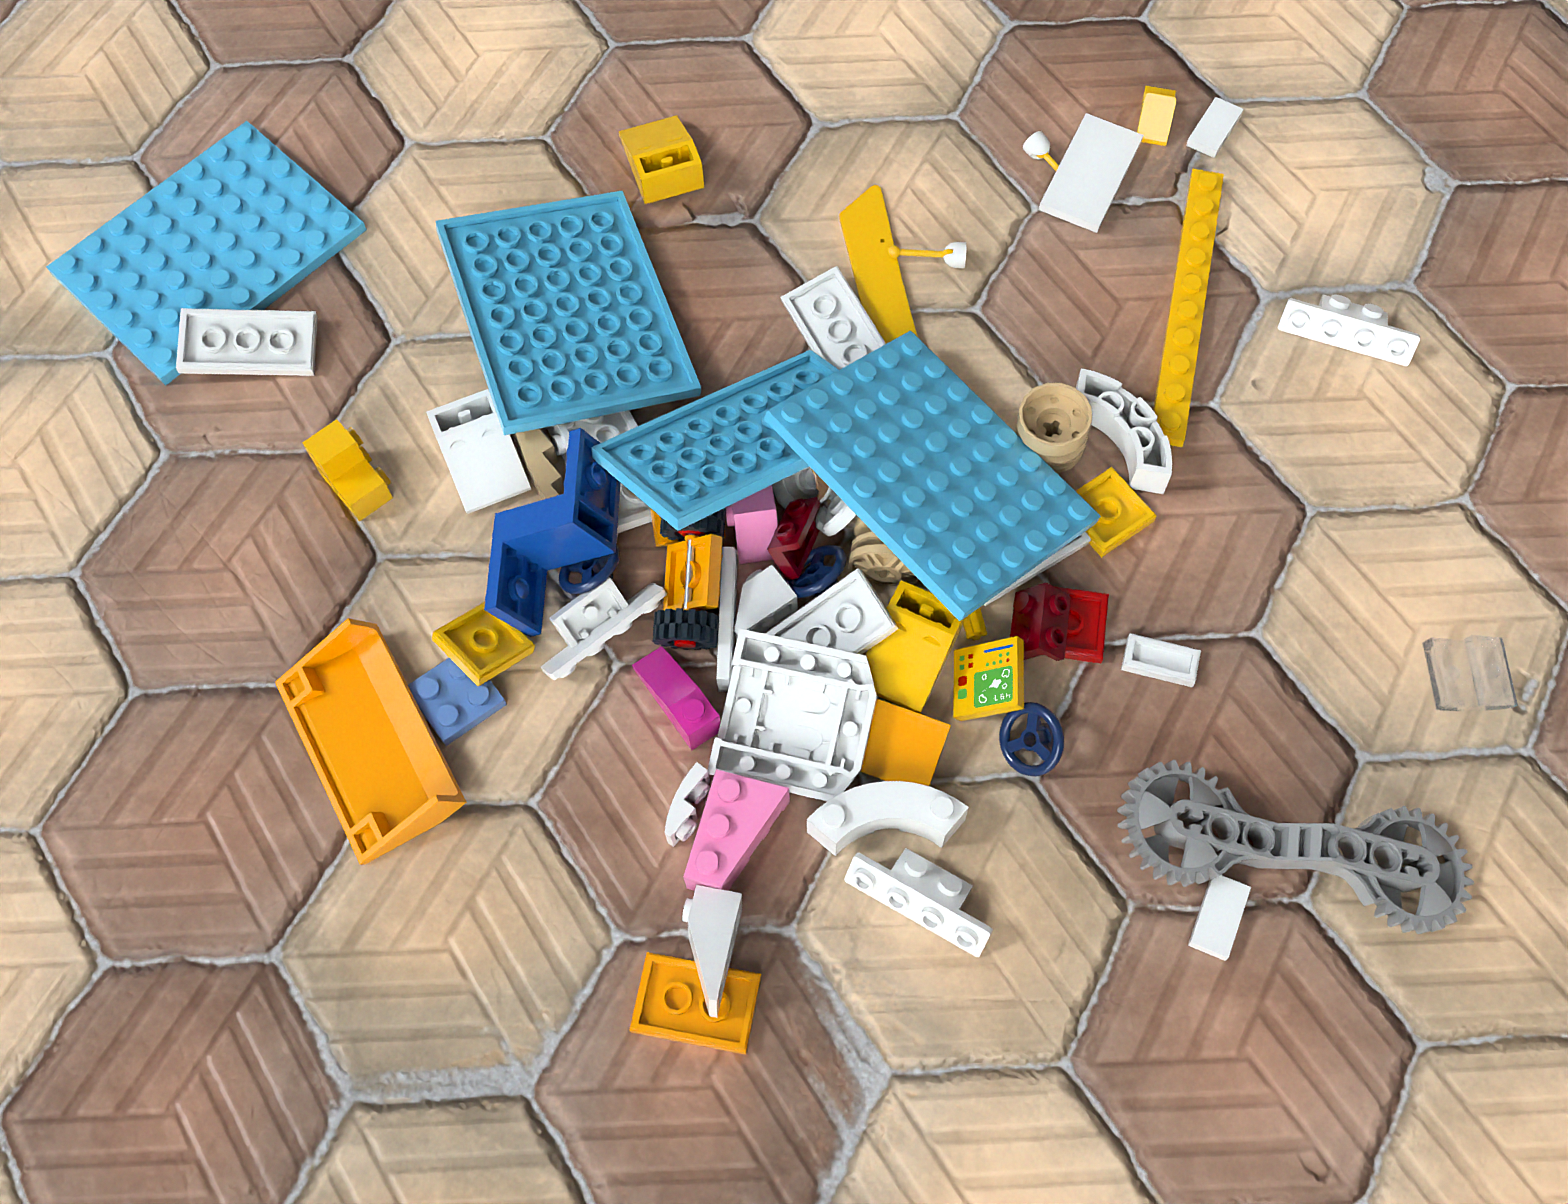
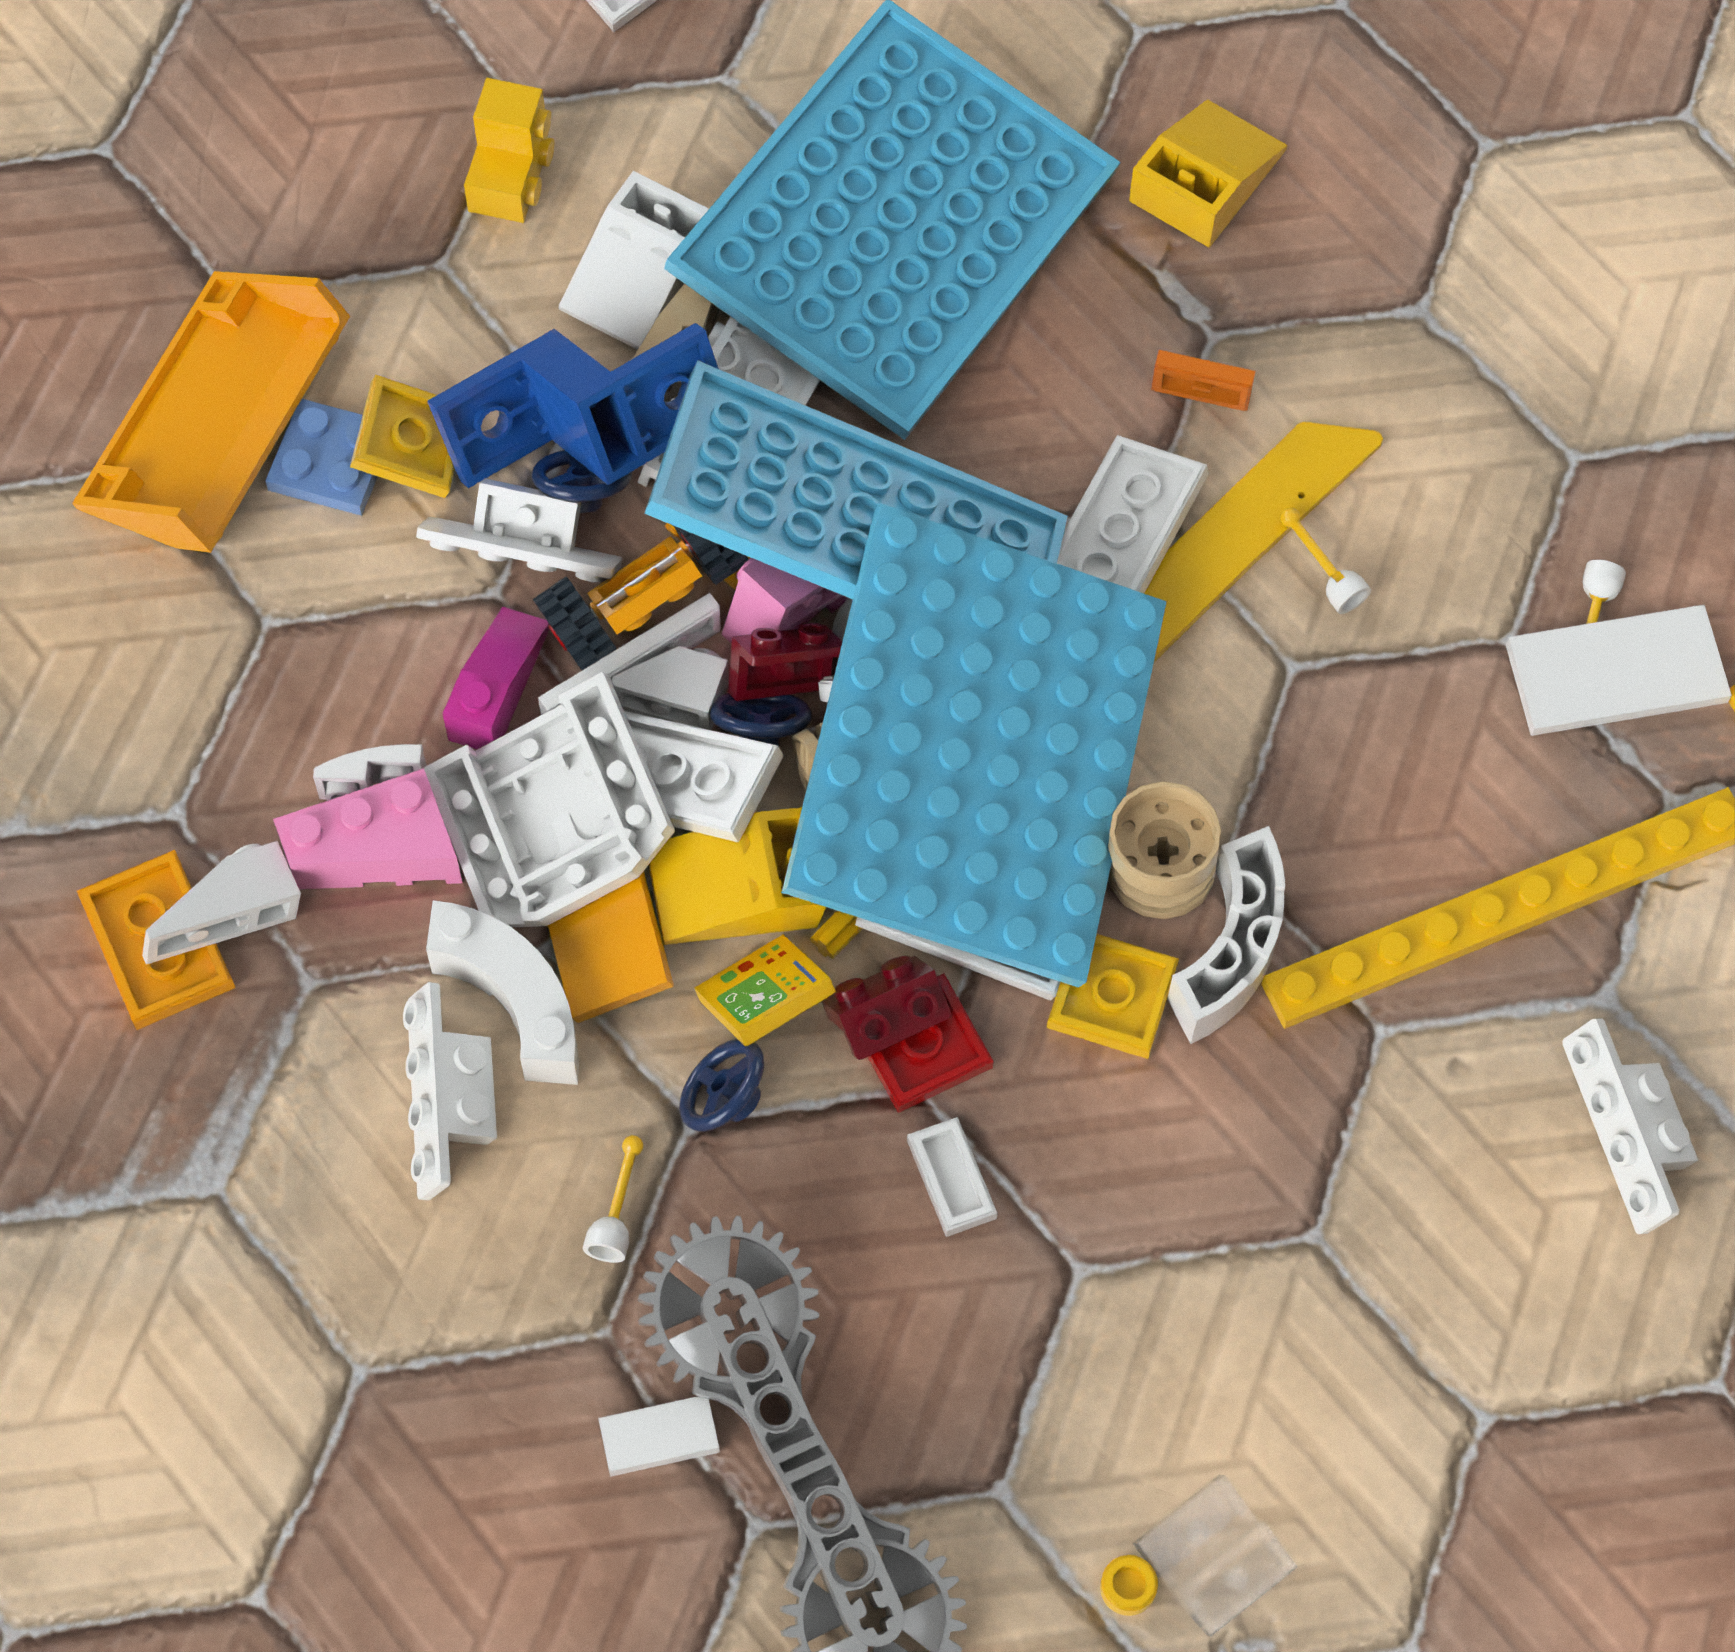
camera: 50 degrees right, 0 degrees up
none -> white hinge [583,1135,644,1263]
none -> yellow tile [1100,1555,1158,1616]
none -> orange tile [1151,350,1256,411]

